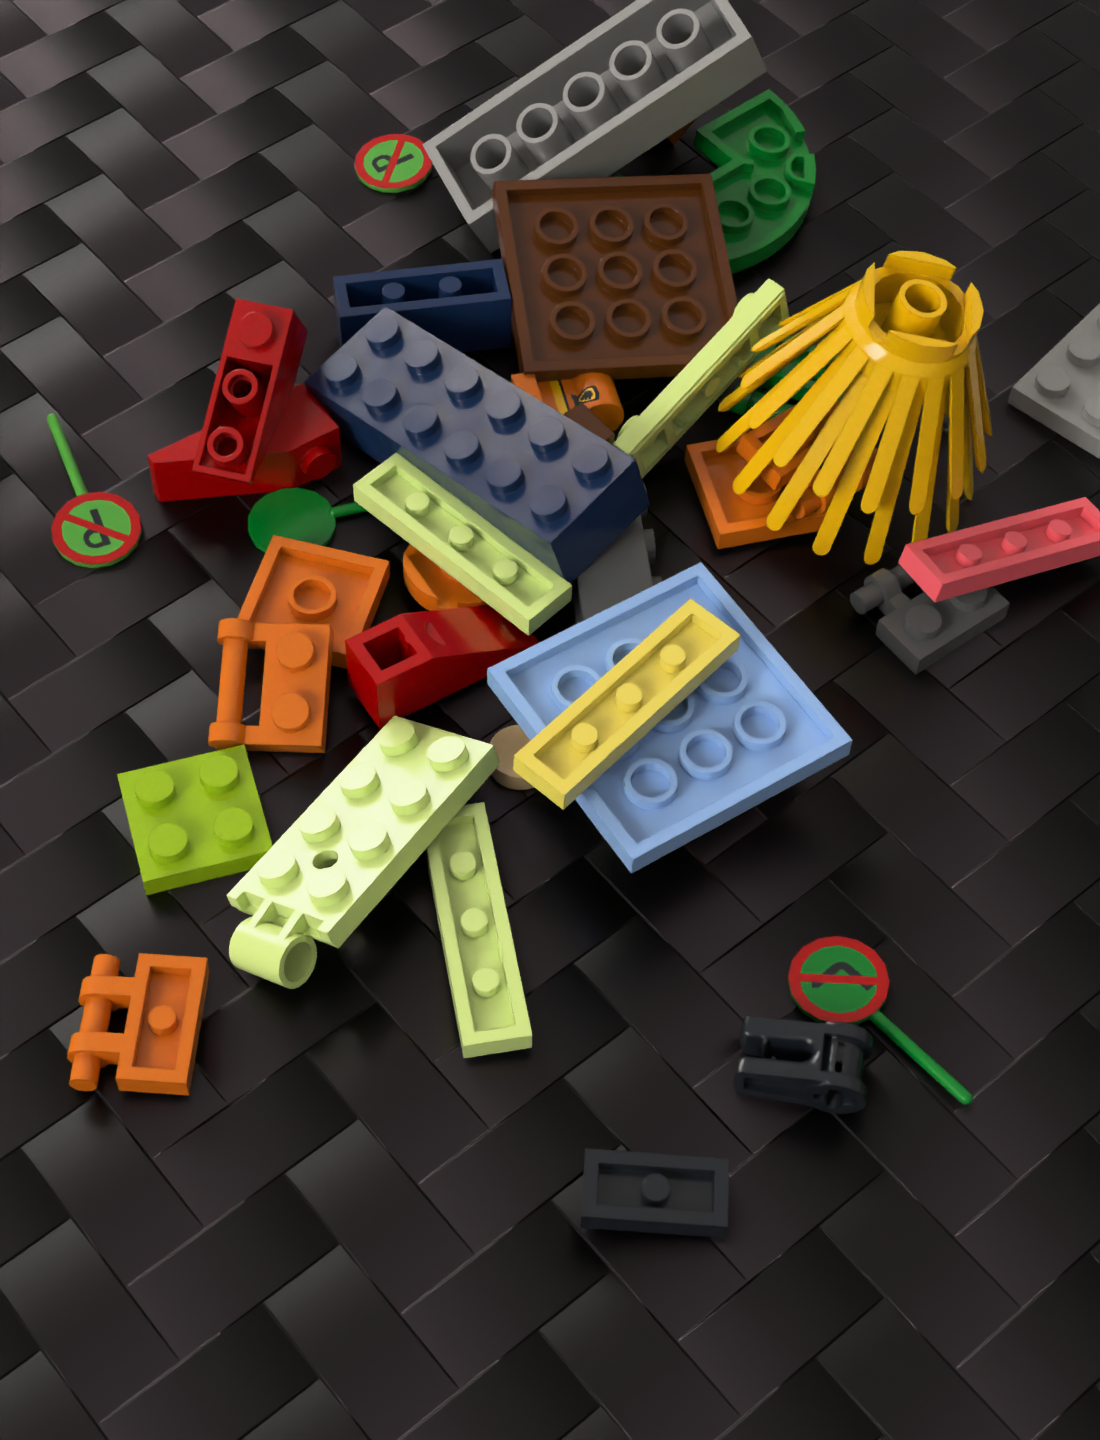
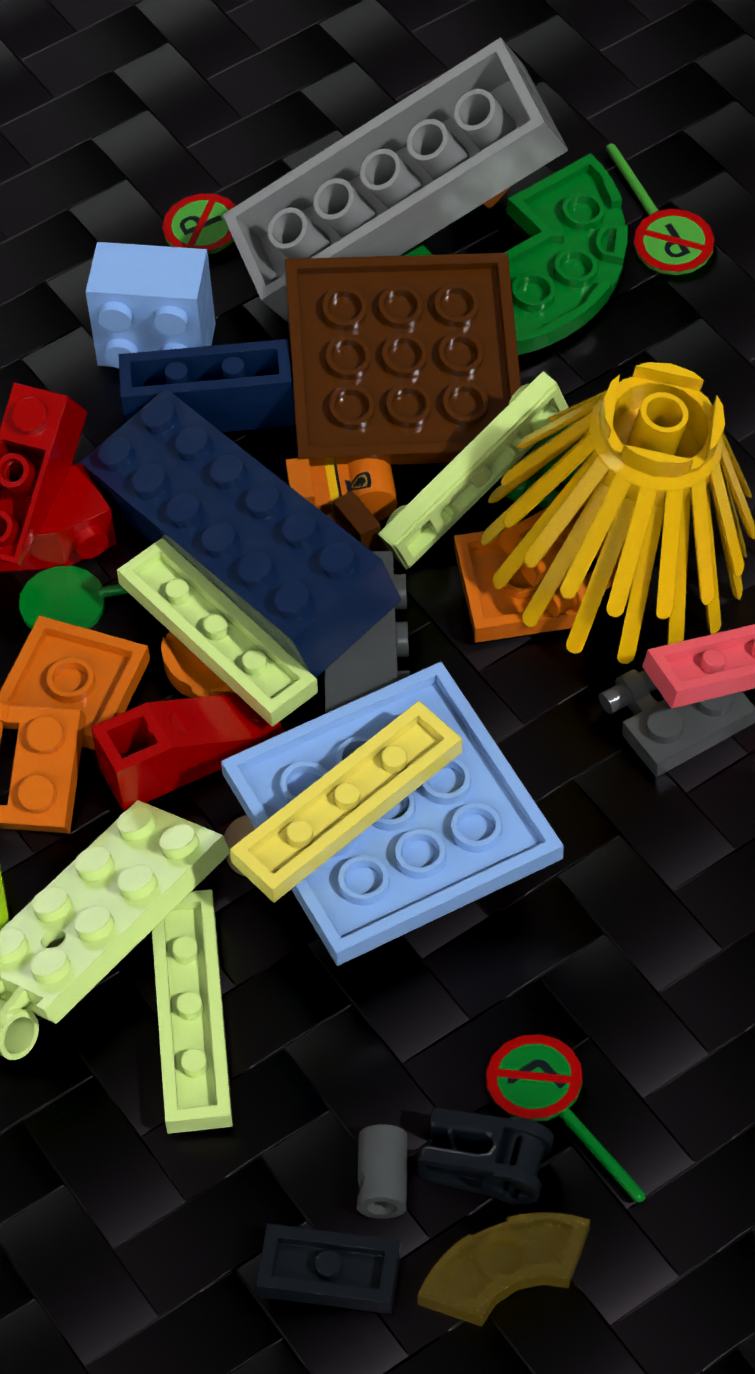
camera: 10 degrees right, 0 degrees up
none -> light blue brick [85,242,216,368]
none -> dark grey piece [357,1124,407,1219]
none -> clear yellow tile [417,1212,590,1327]
none -> piece [606,143,715,275]

